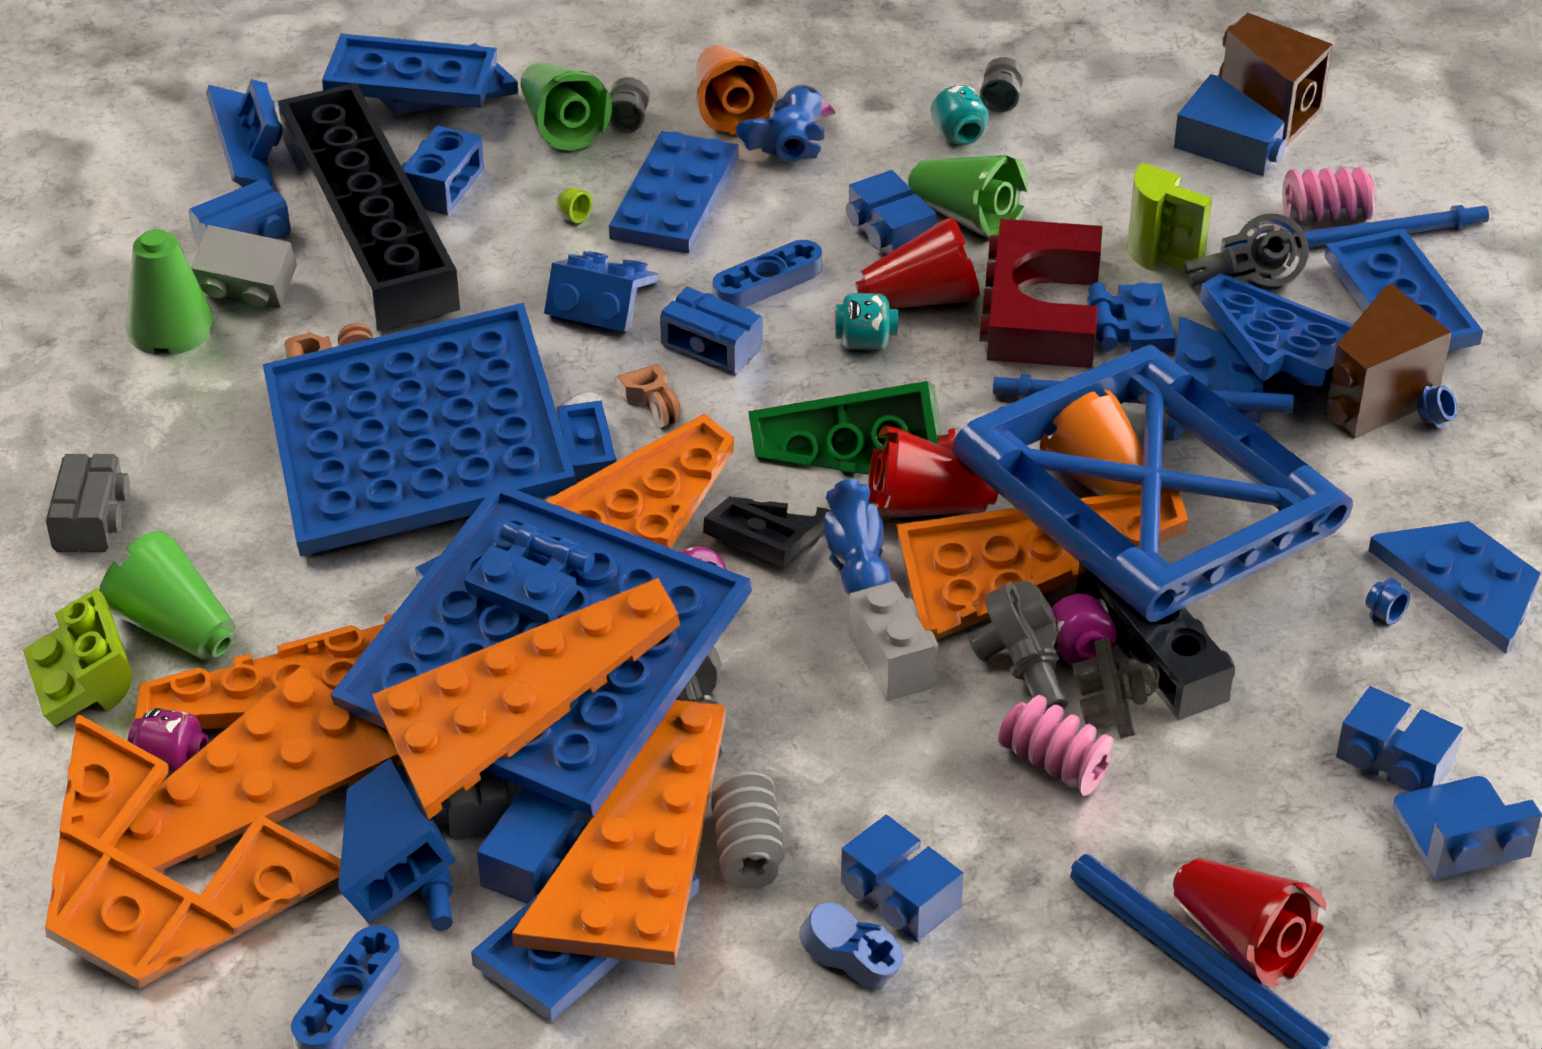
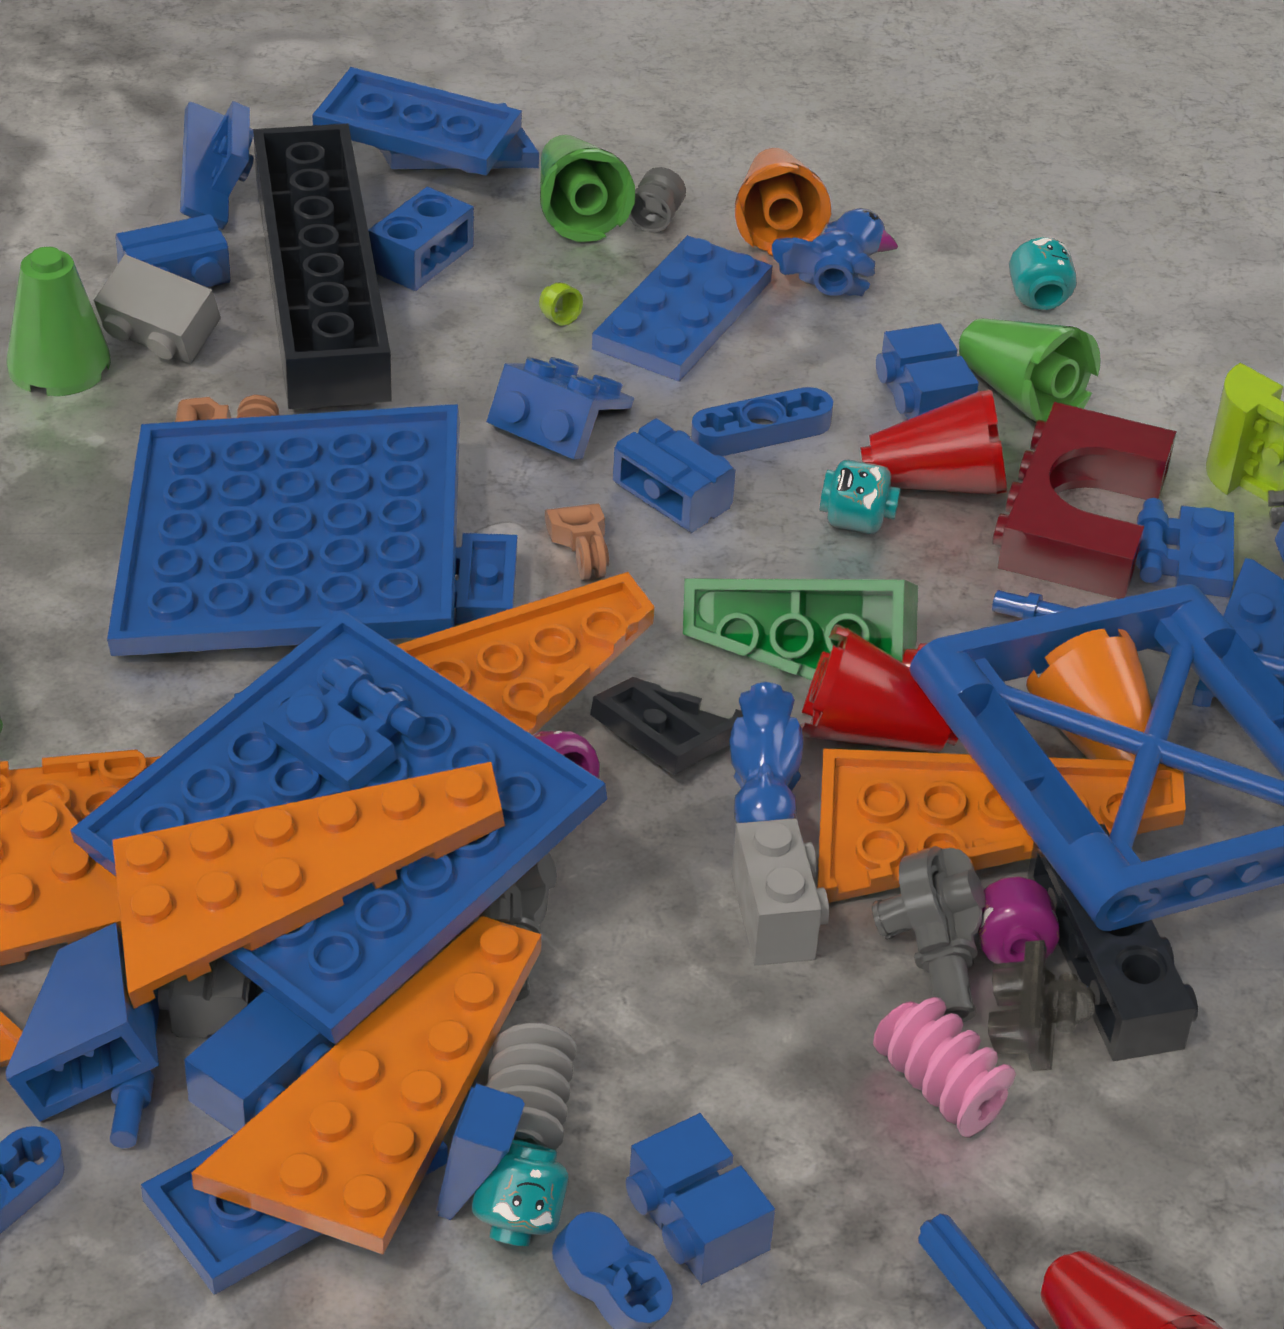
camera: 10 degrees right, 0 degrees up
dark grey wheel [980,57,1024,113] -> none
none -> blue slope [436,1083,525,1220]
none -> teal head [472,1140,569,1246]

